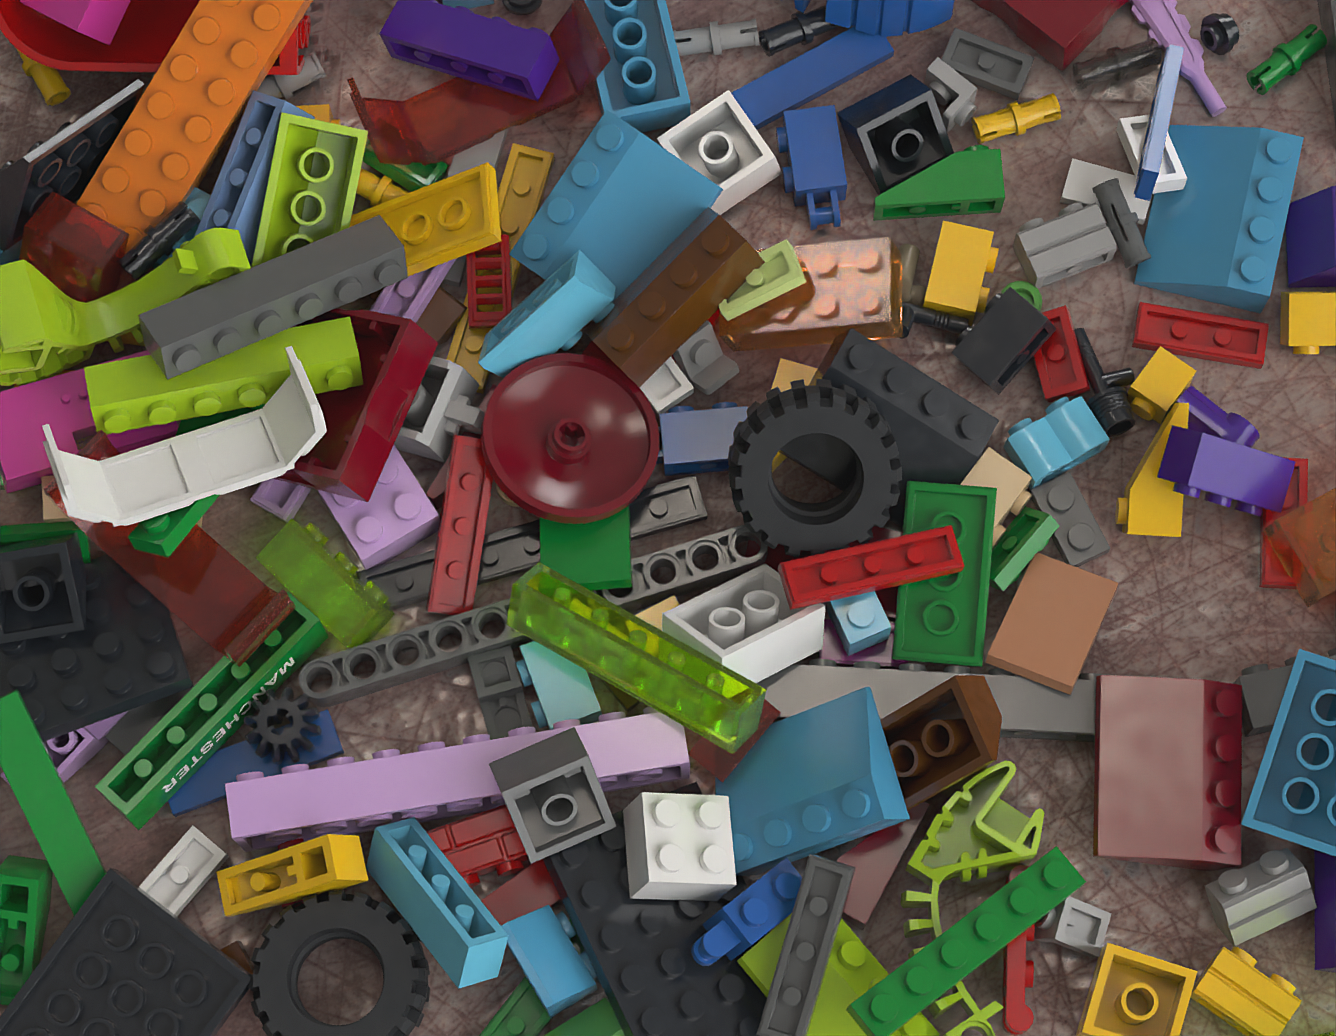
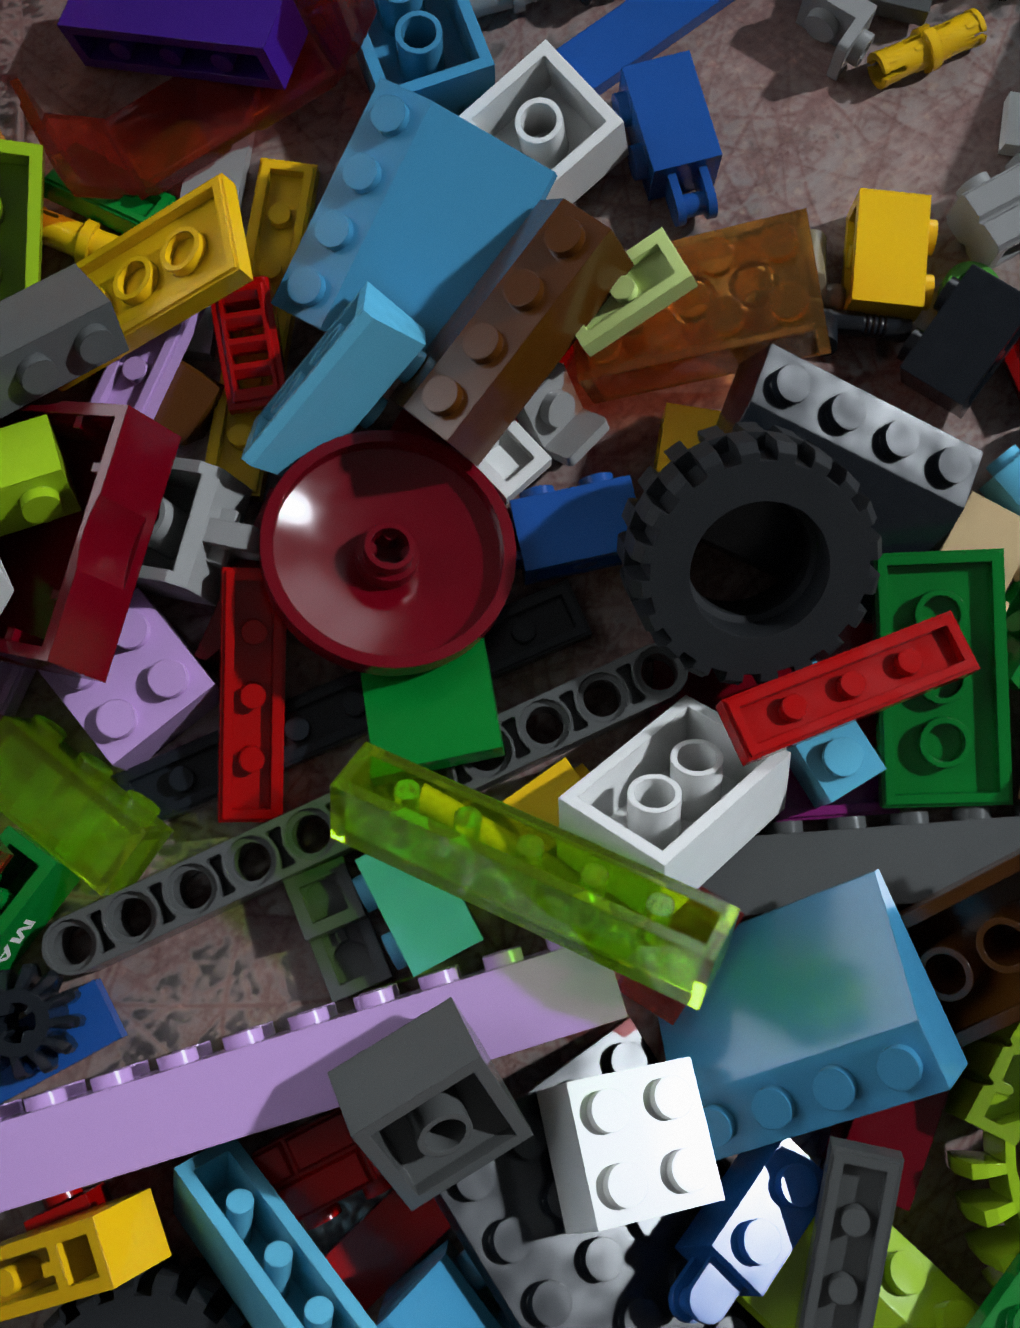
camera: 10 degrees left, 5 degrees up
black slope [837,74,954,195] -> none
green slope [873,145,1005,221] -> none

